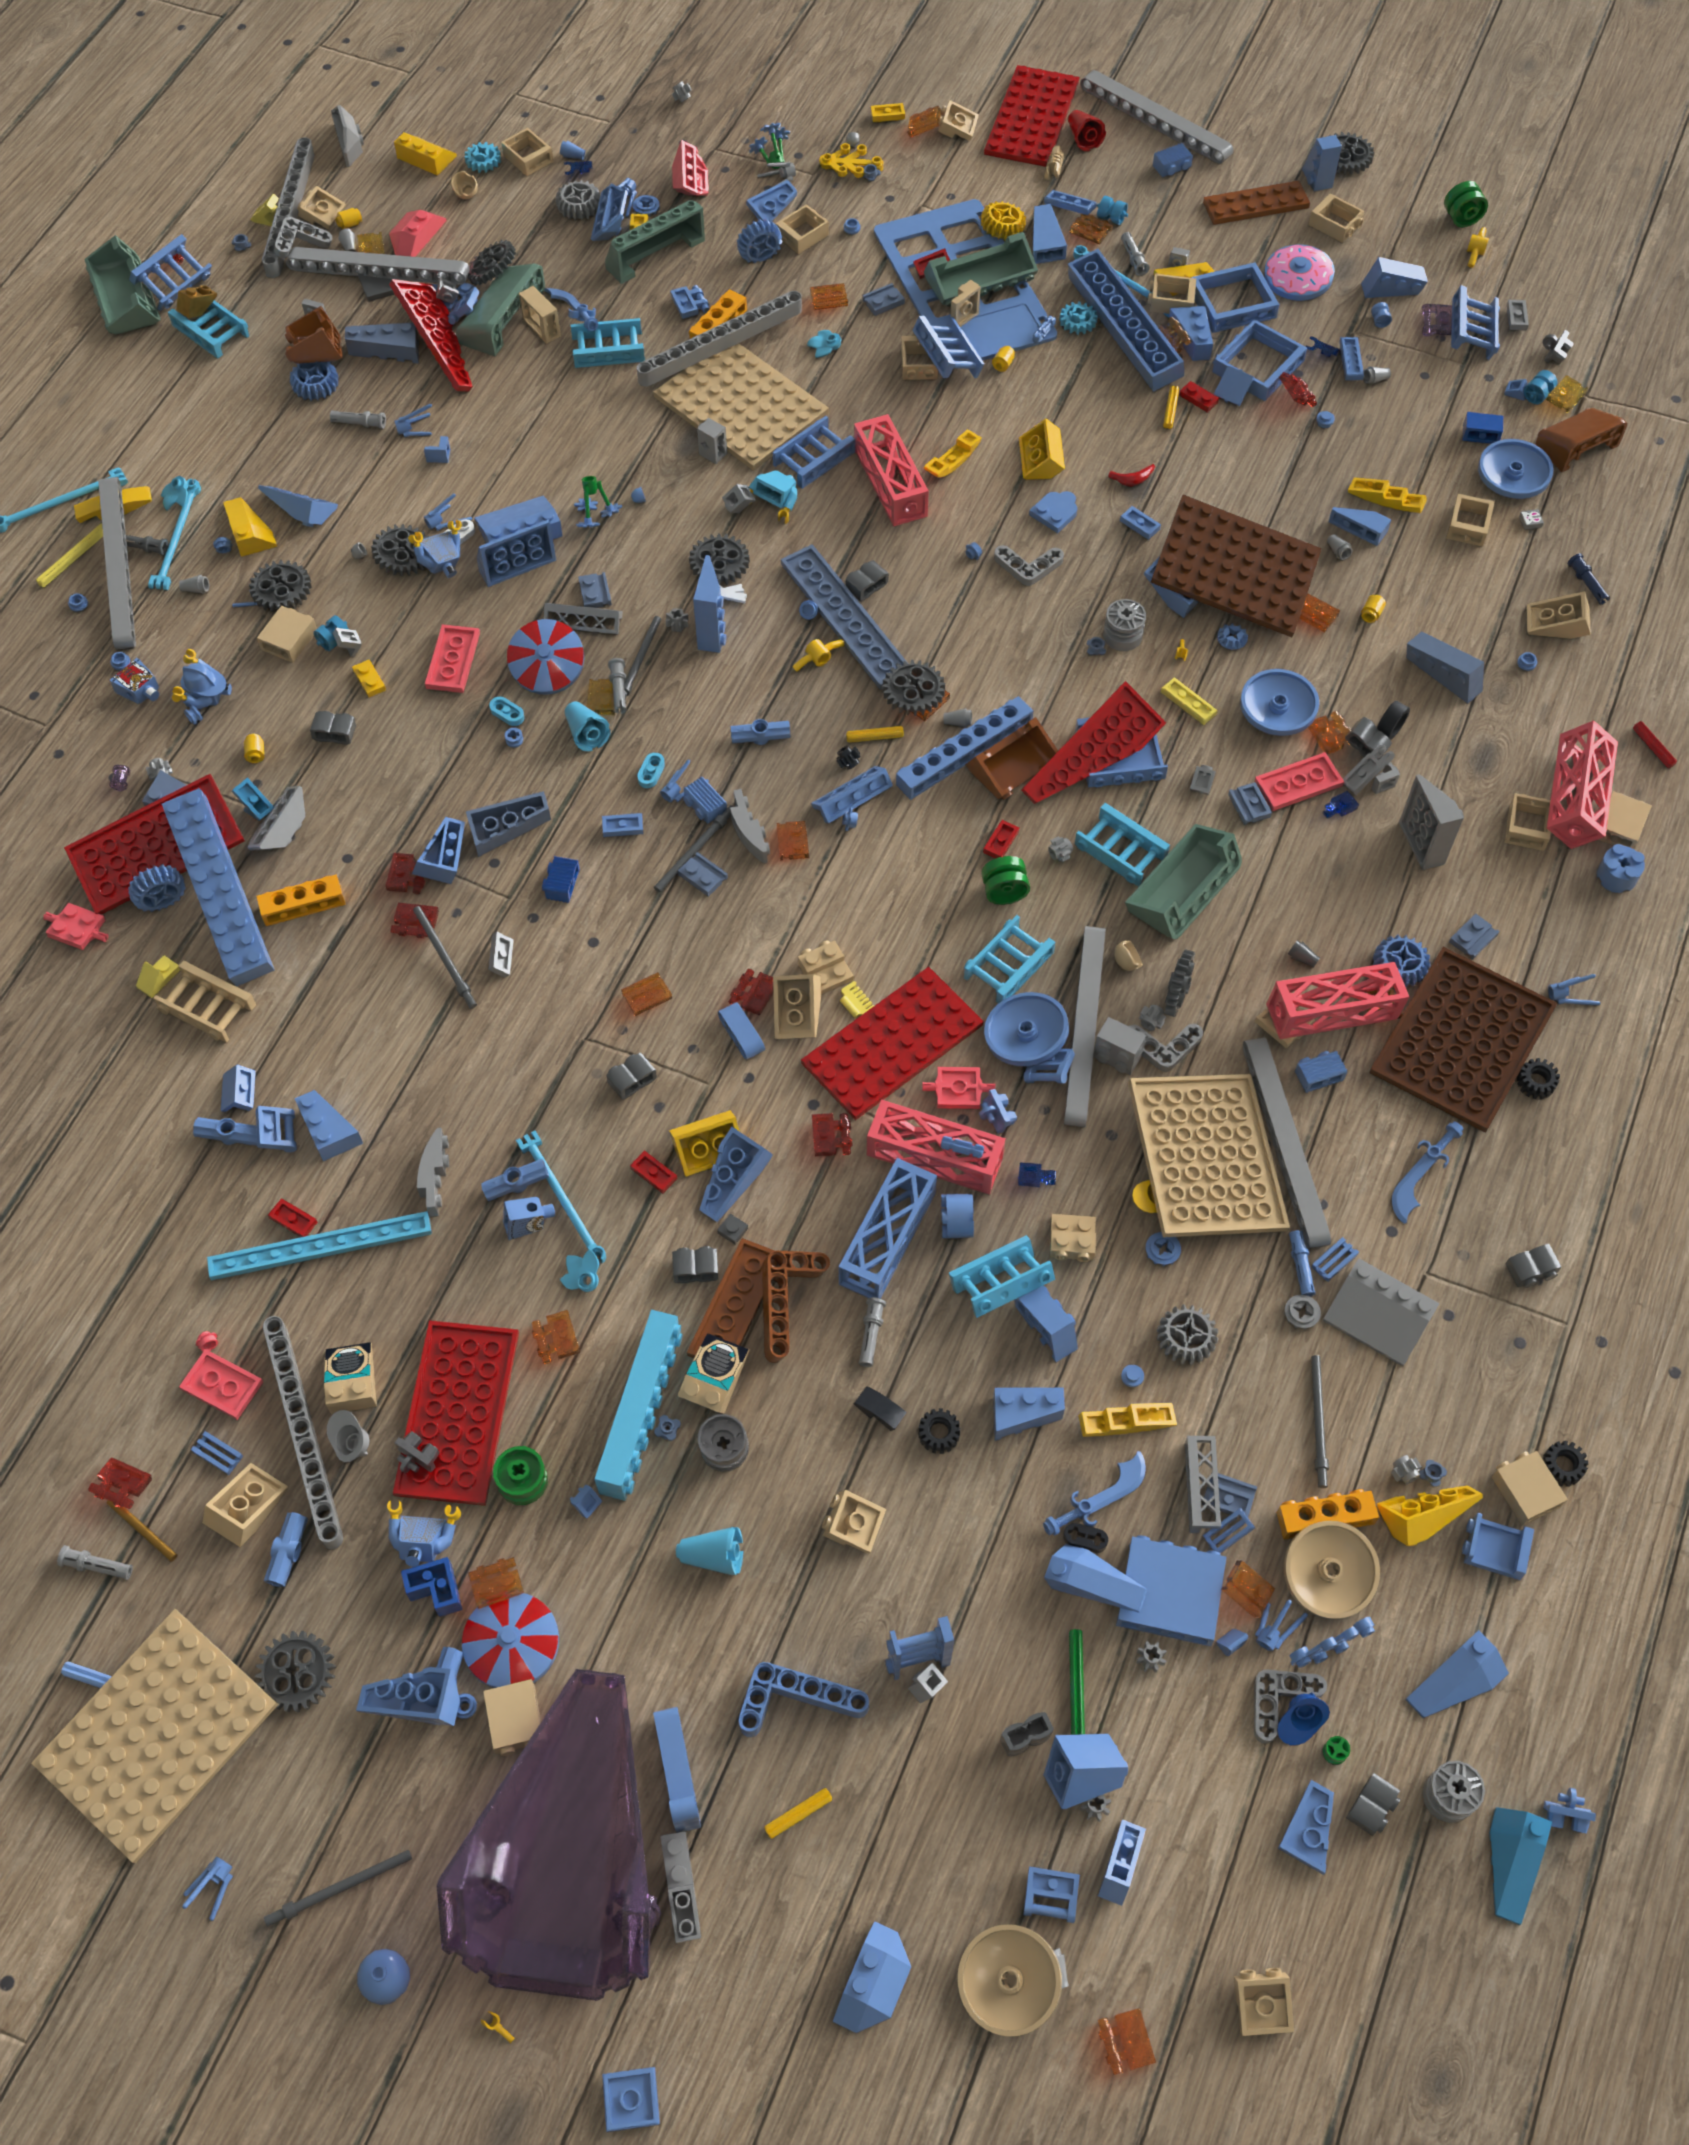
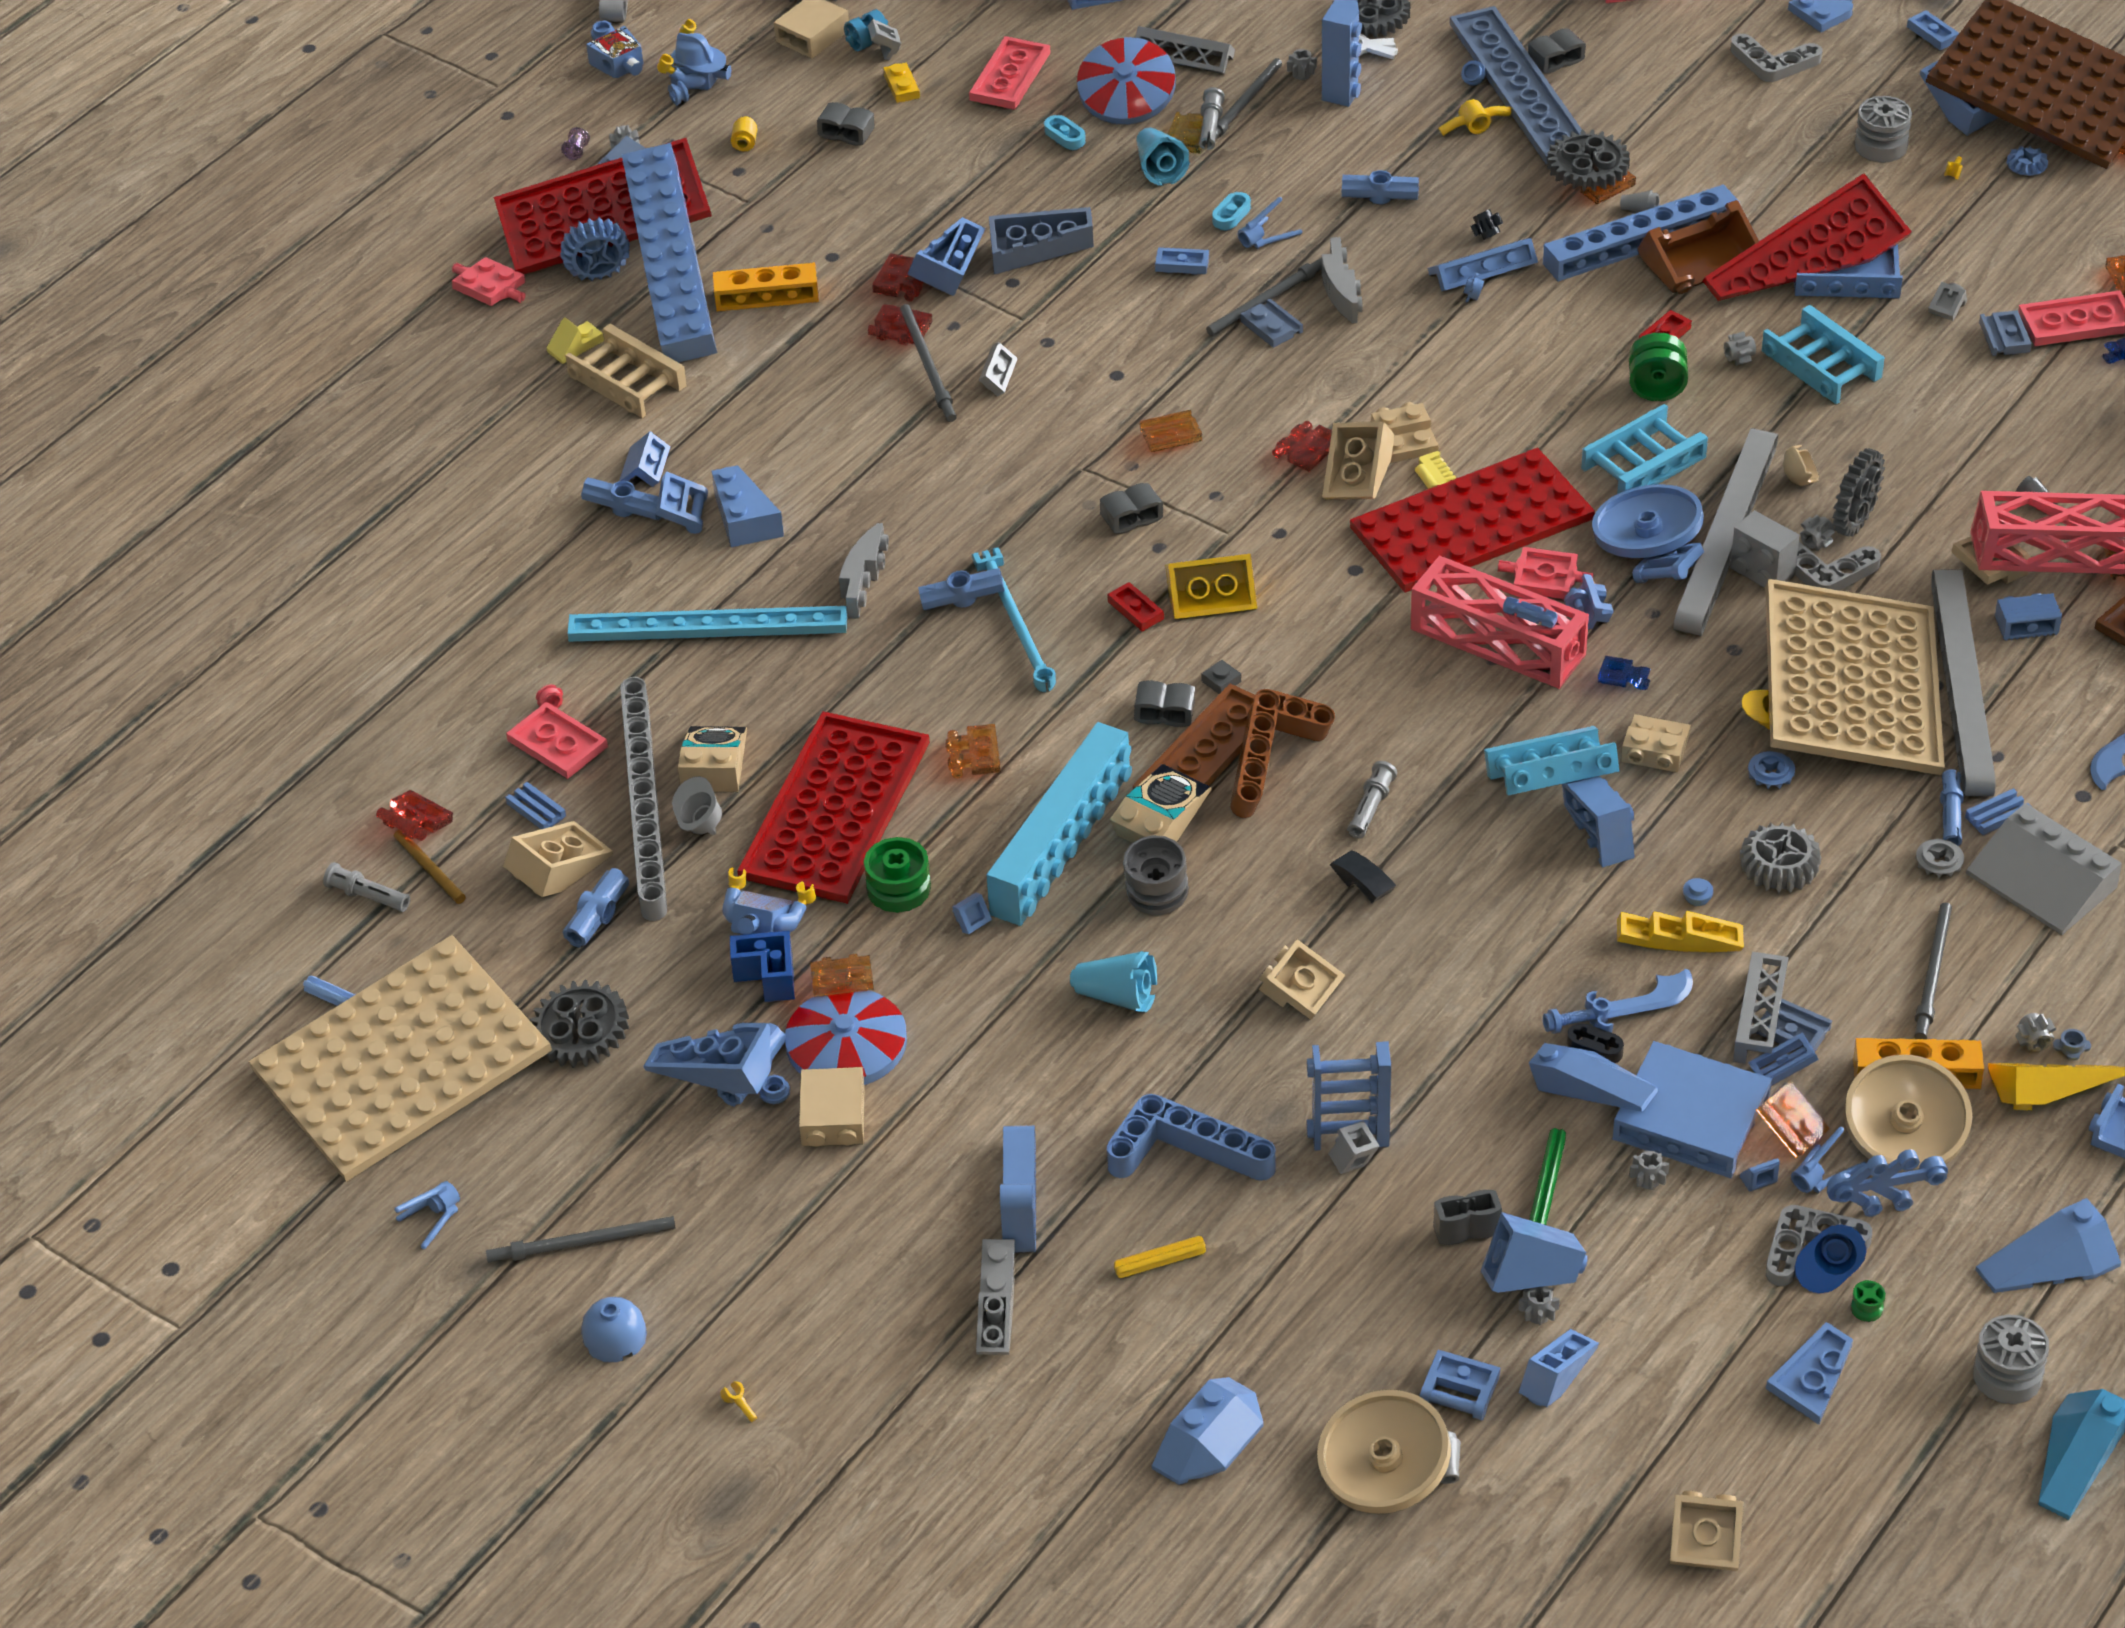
camera: 15 degrees right, 15 degrees down
dark azure slope [231,777,274,821] -> none
light grey wedge [247,786,305,850] -> none
red plate [268,1198,318,1237] -> none
flat silver hips [394,1431,439,1473] -> none
clear purple piece [437,1669,661,2001] -> none
medium blue torso [503,1197,555,1240] -> none
medium blue bush [505,728,523,748] -> none
blue brick [542,856,580,903] -> none
medium azure plate [560,1250,599,1292] -> none
sand blue plate [578,572,612,608] -> none
medium blue plate [602,2067,660,2132] -> none
sand blue plate [654,1415,681,1441] -> none
medium blue brick [683,777,727,824] -> none
medium blue wedge [699,1127,773,1222] -> none
medium blue beam [718,1002,765,1060] -> none
clear orange plate [777,821,809,861] -> none
clear red plate [812,1113,853,1157] -> none
medium blue piece [839,1158,937,1299] -> none
yellow axle [846,726,904,743] -> none
black tyre [918,1408,960,1454] -> none
medium blue brick [941,1194,974,1238] -> none
medium blue plate [965,542,982,560] -> none
medium blue wedge [993,1388,1065,1441] -> none
sand blue plate [1086,637,1106,655] -> none
clear orange plate [1097,2008,1156,2075] -> none
sand green windscreen [1125,824,1242,939] -> none
light yellow tile [1161,677,1218,725] -> none
medium blue dish [1240,669,1319,736] -> none
dark grey brick [1346,1773,1401,1836] -> none

